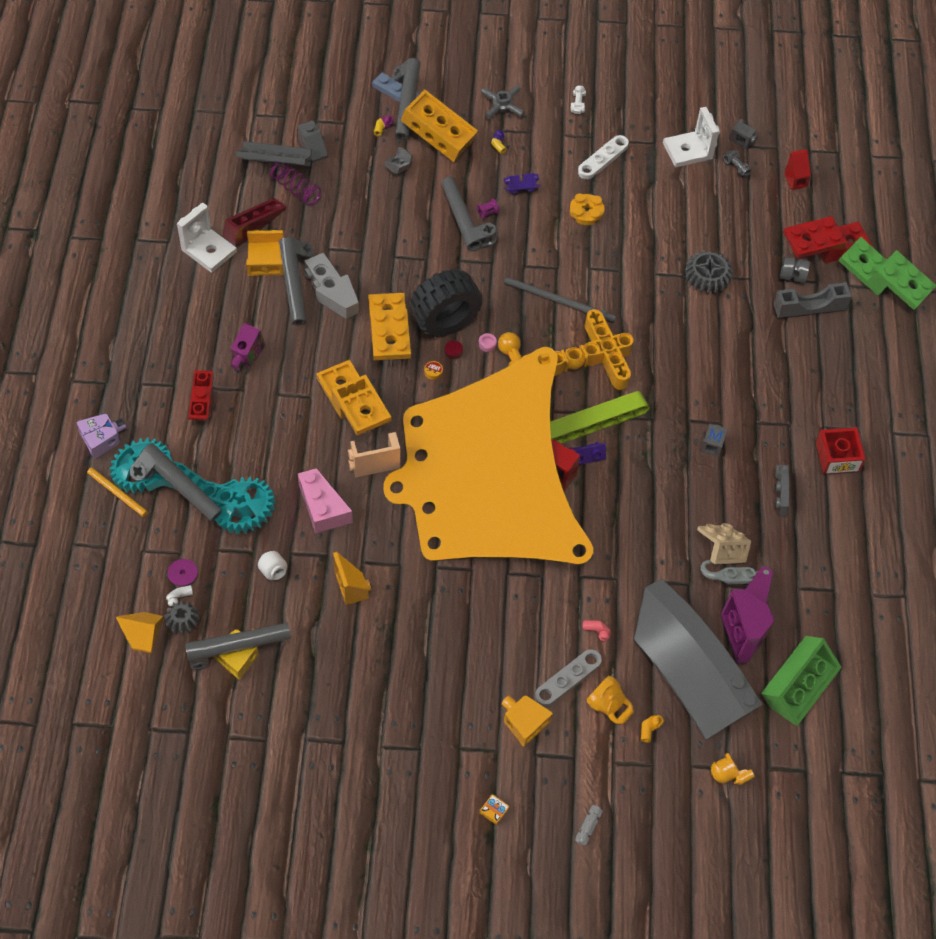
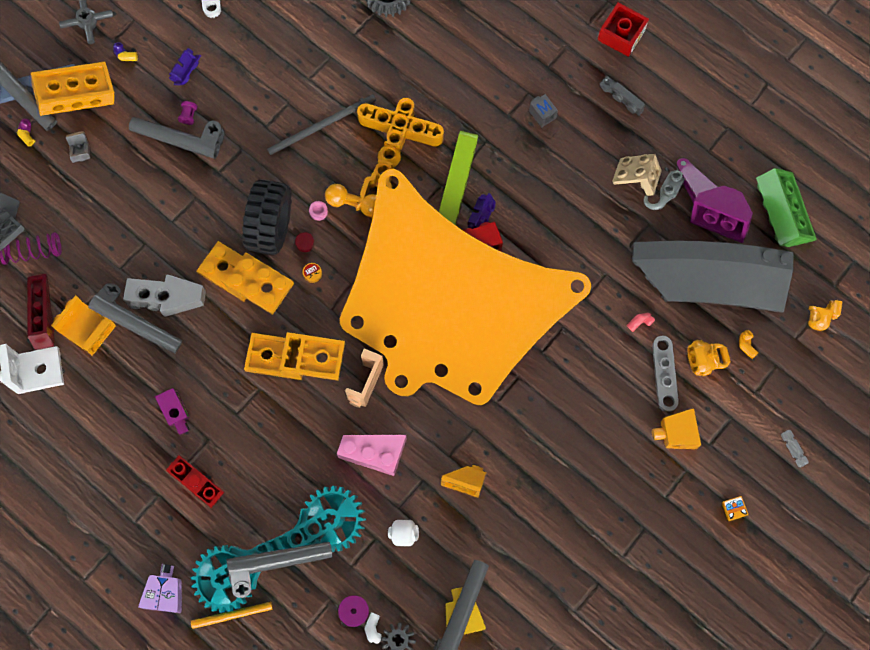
camera: 50 degrees left, 15 degrees up
light orange plate [569,193,604,225] -> none

